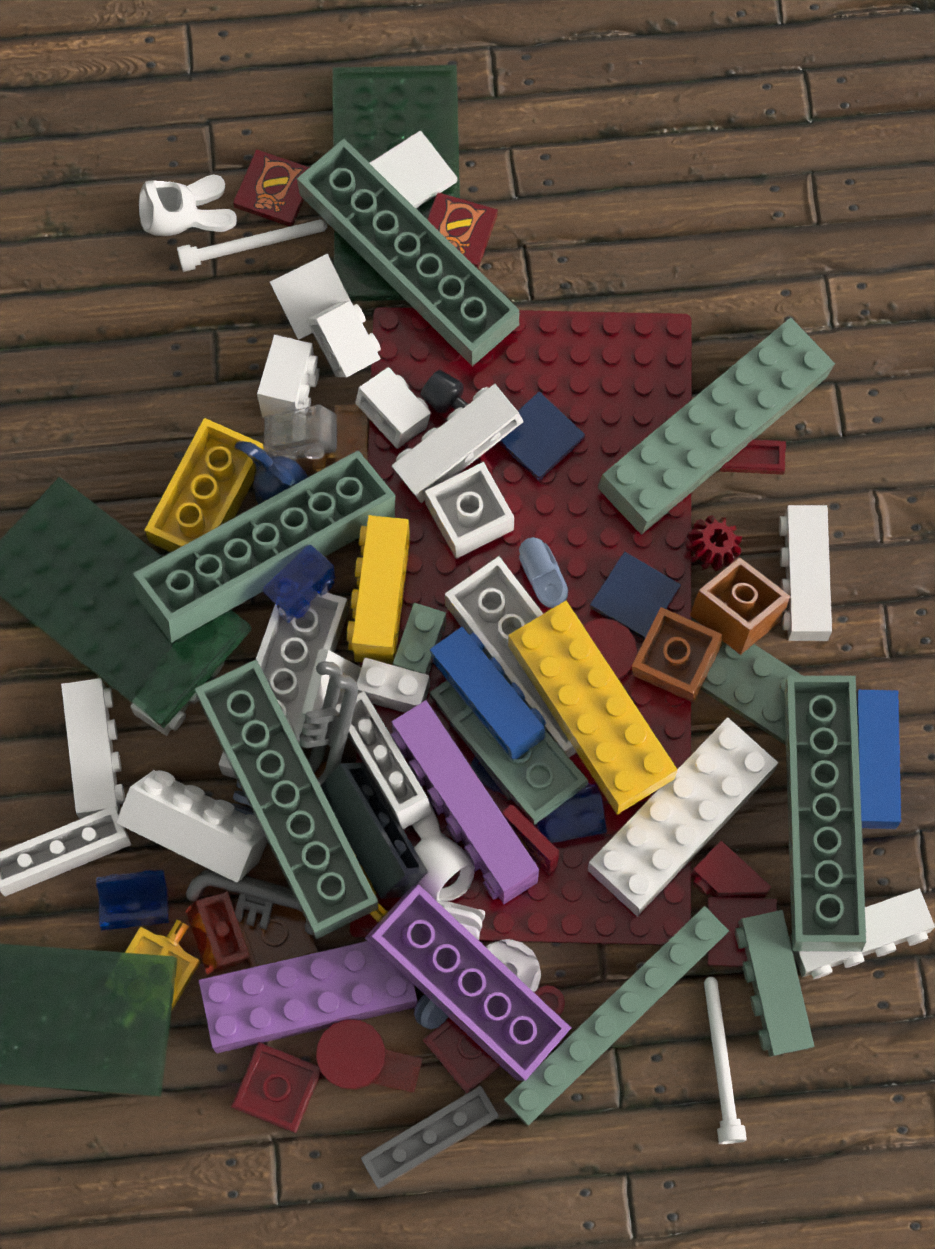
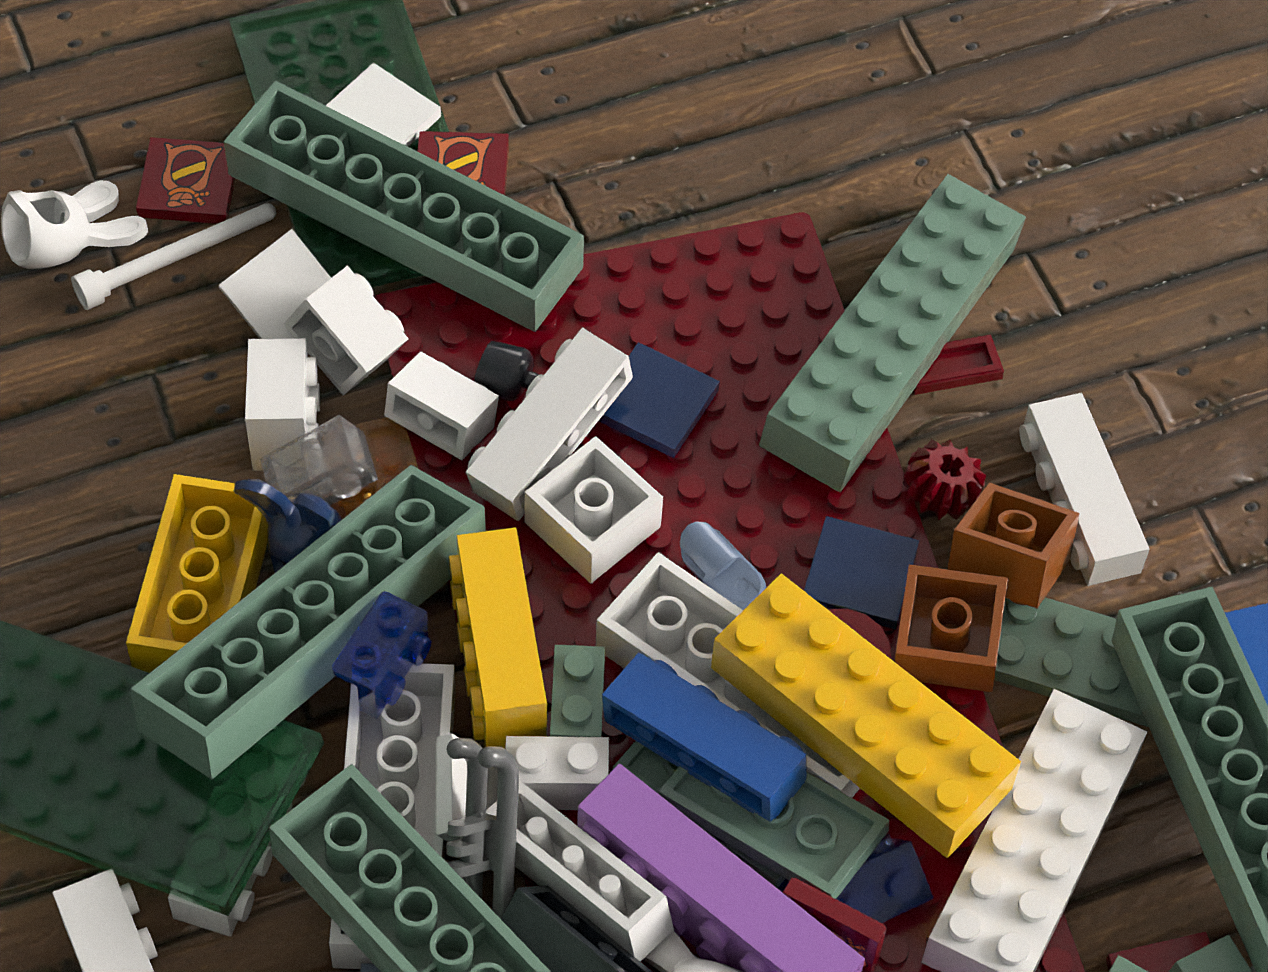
camera: 20 degrees left, 15 degrees down
dark red slope [691,841,771,898] -> none

